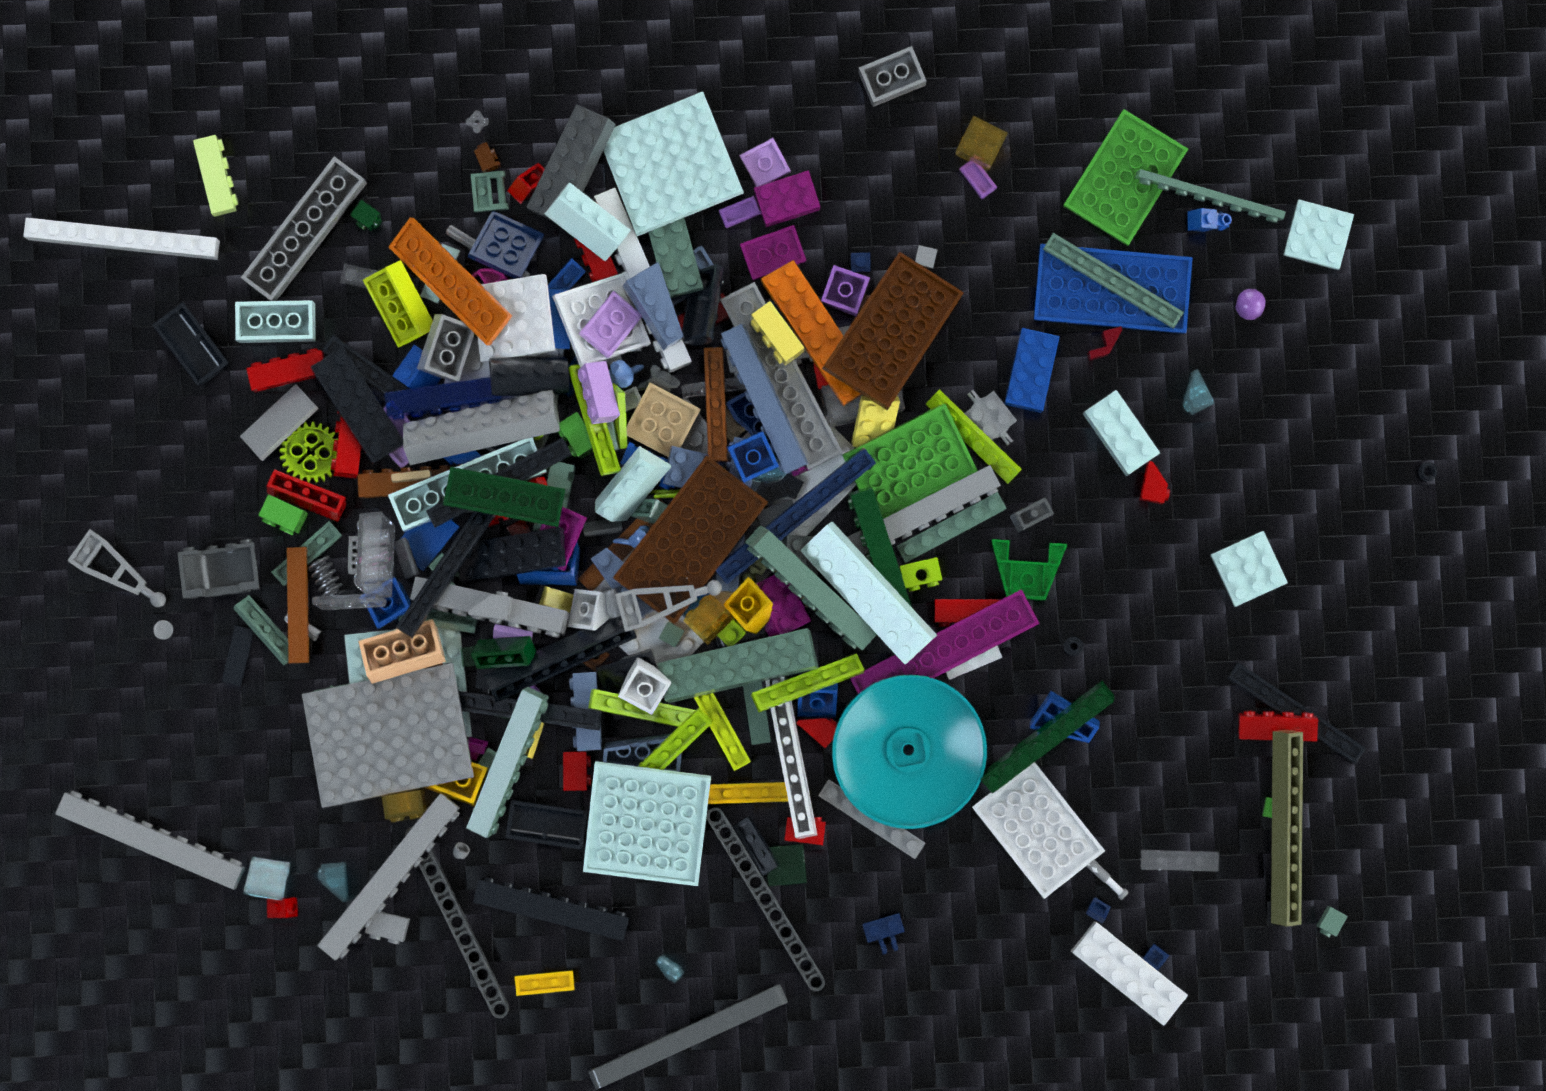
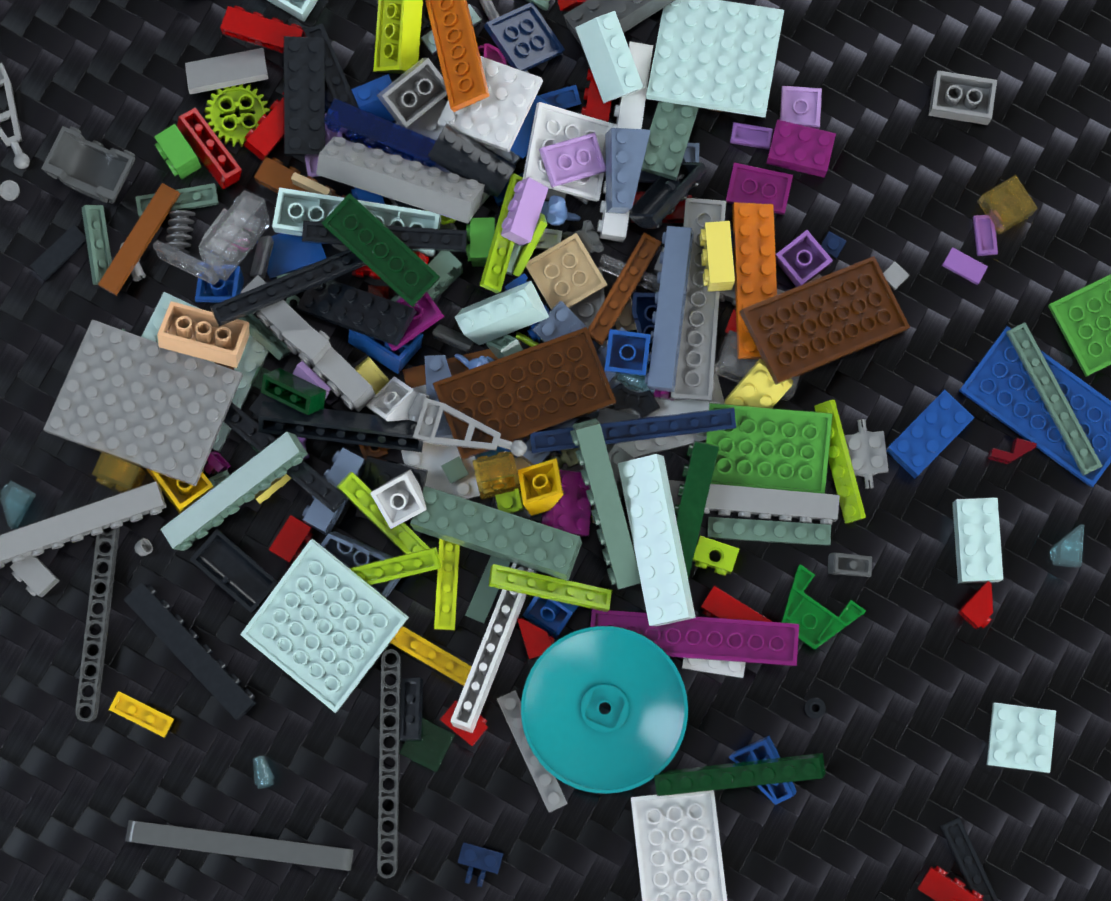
camera: 35 degrees right, 5 degrees down
none -> medium lavender tile [942,247,988,285]

